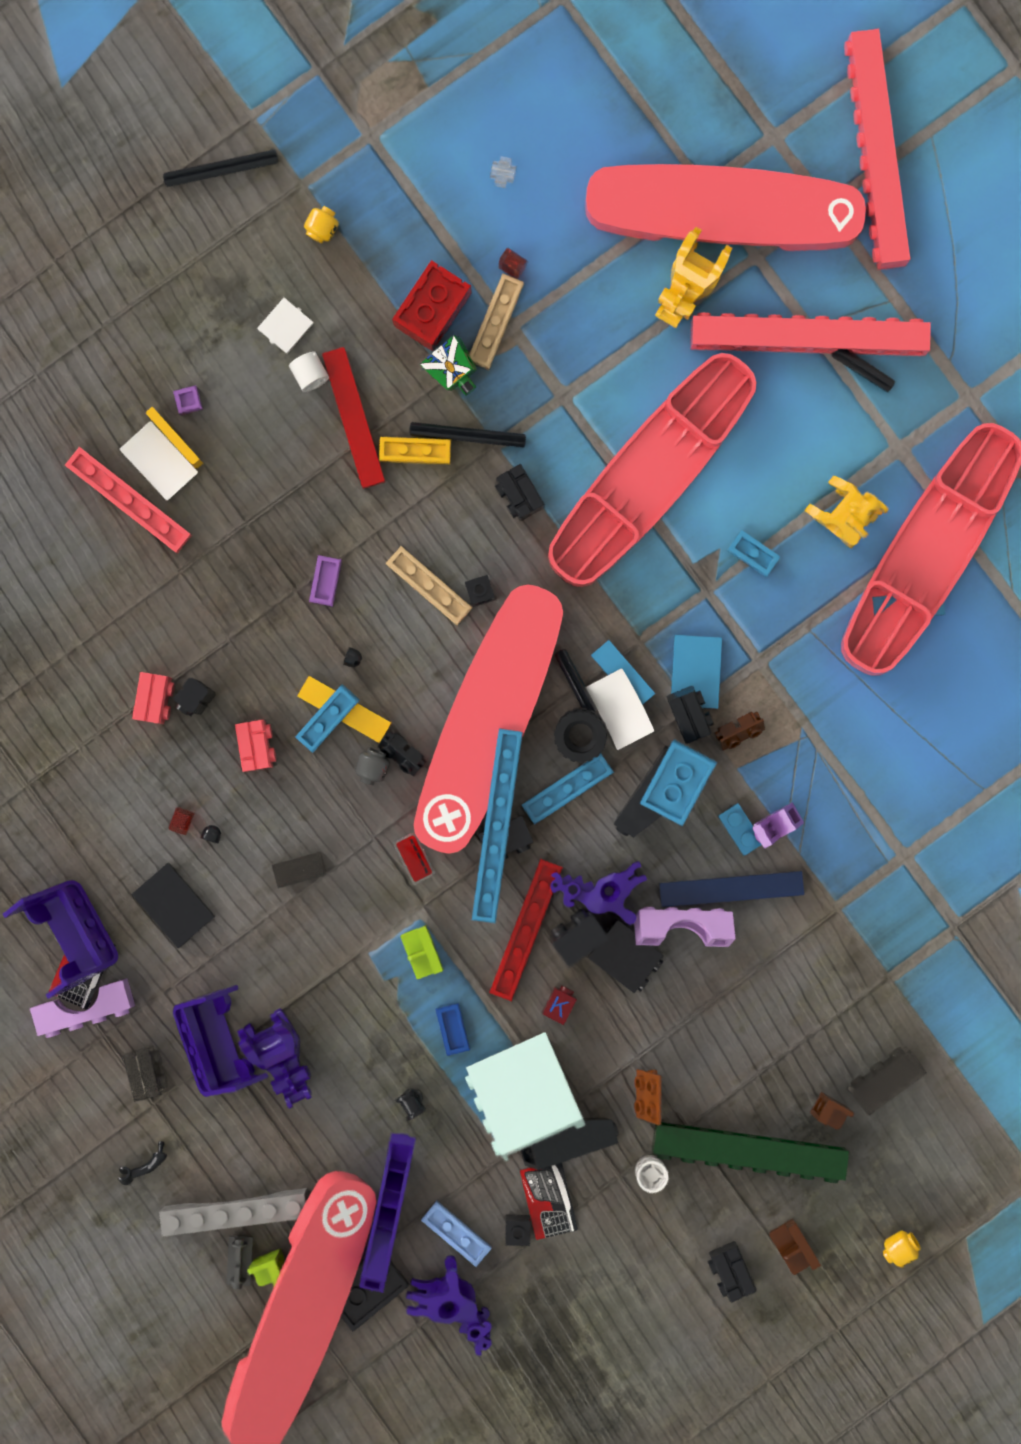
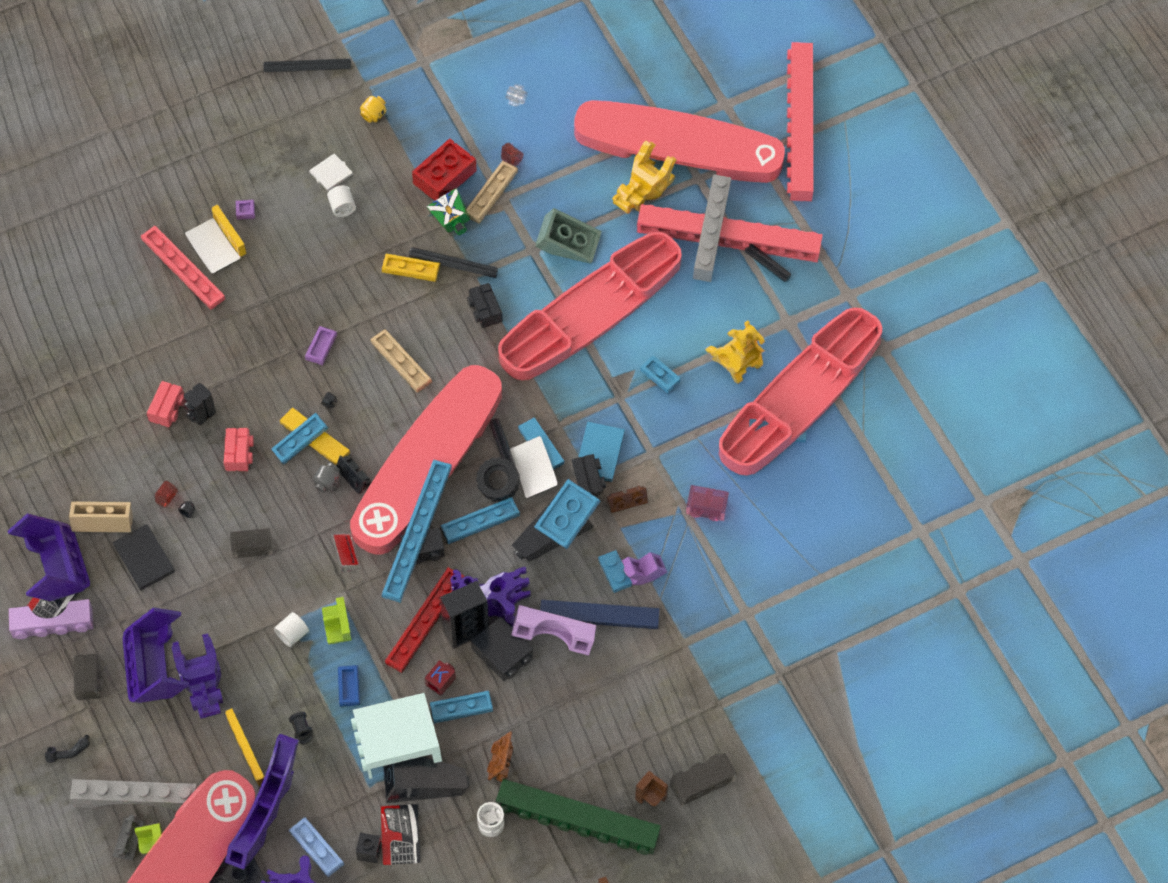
camera: 10 degrees right, 25 degrees down
red tile [322,347,385,489] -> none
black brick [465,575,495,607] -> none
none -> tan brick [69,502,133,532]
none -> yellow tile [225,708,264,787]
none -> white piece [274,612,309,647]
none -> dark azure tile [430,691,493,723]
none -> sand green slope [535,208,602,264]
none -> clear pink brick [686,485,729,521]
none -> light grey arch [693,174,731,282]

